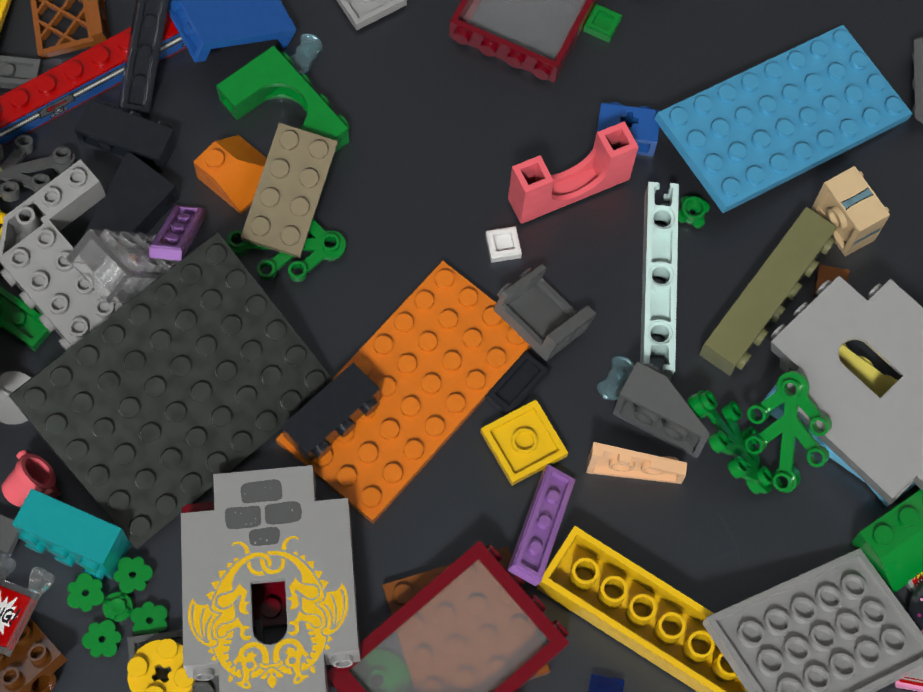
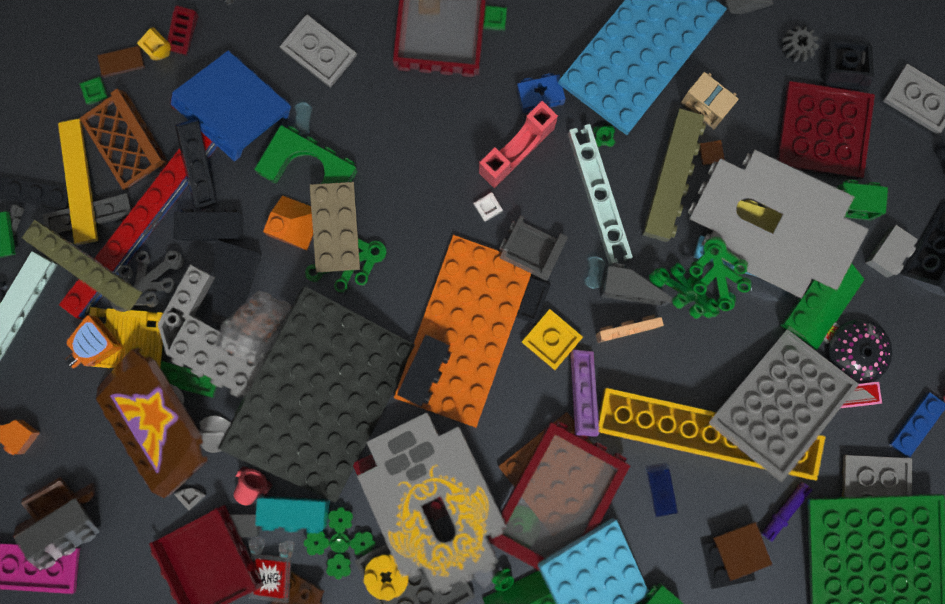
camera: 15 degrees left, 15 degrees up
medium lavender tile [149,205,205,261] -> none

